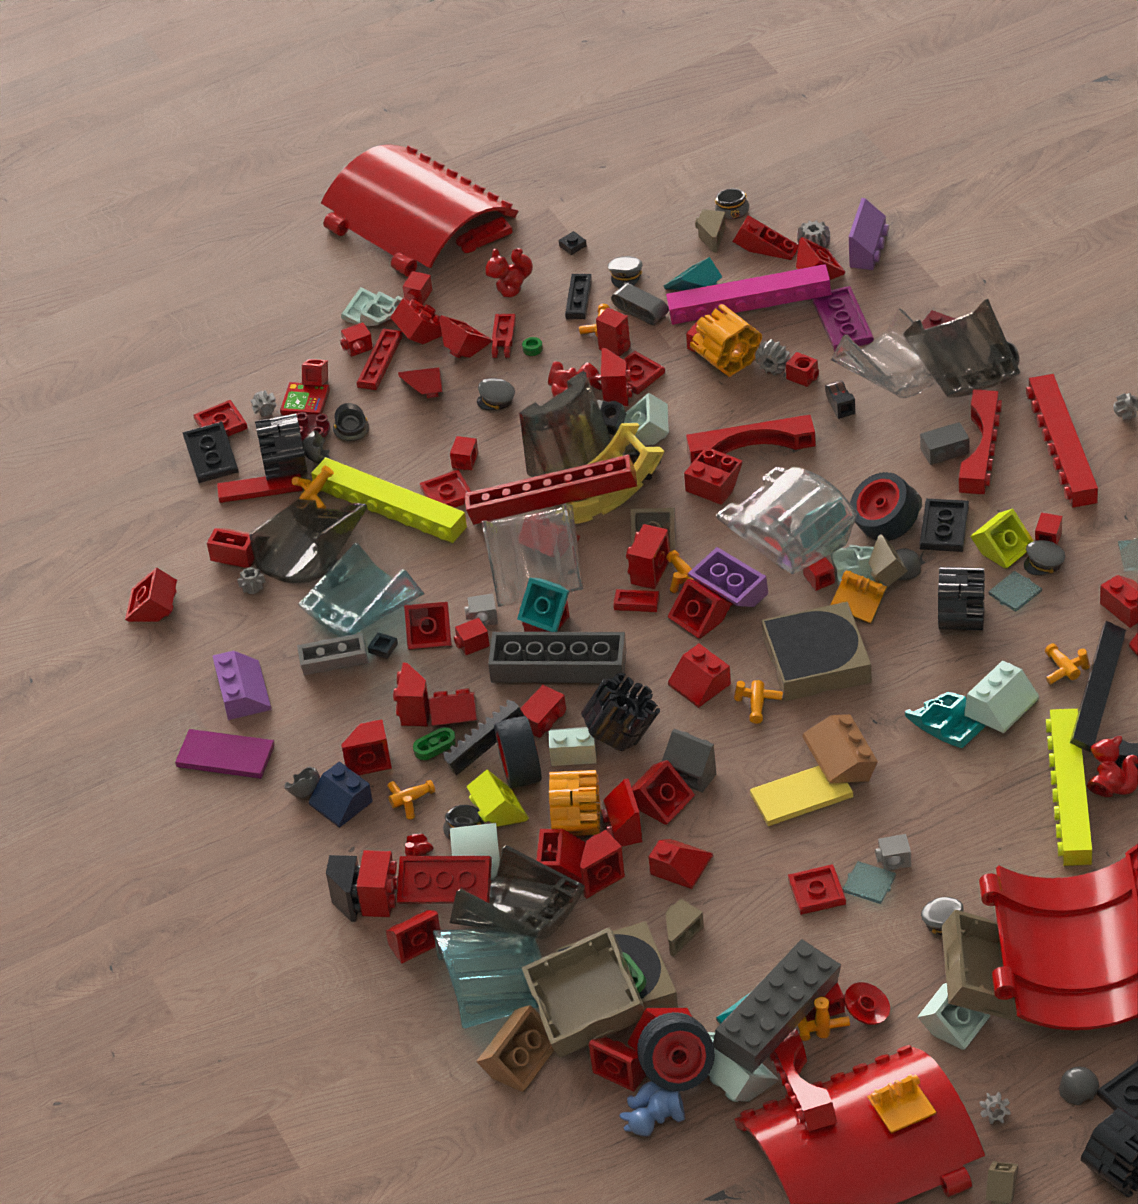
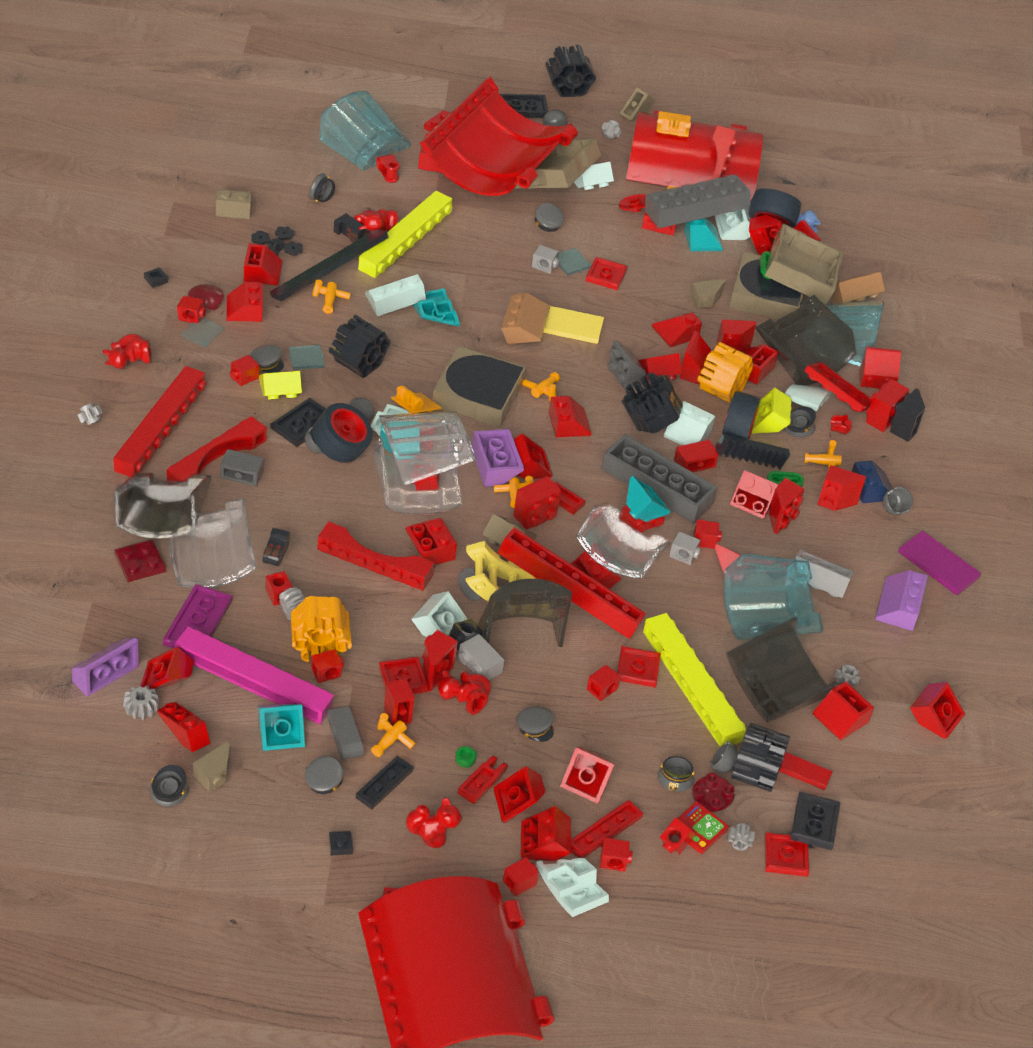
camera: 160 degrees left, 0 degrees up
light orange piece [292,466,334,512] -> none
dark tan slope [868,534,908,587] -> none

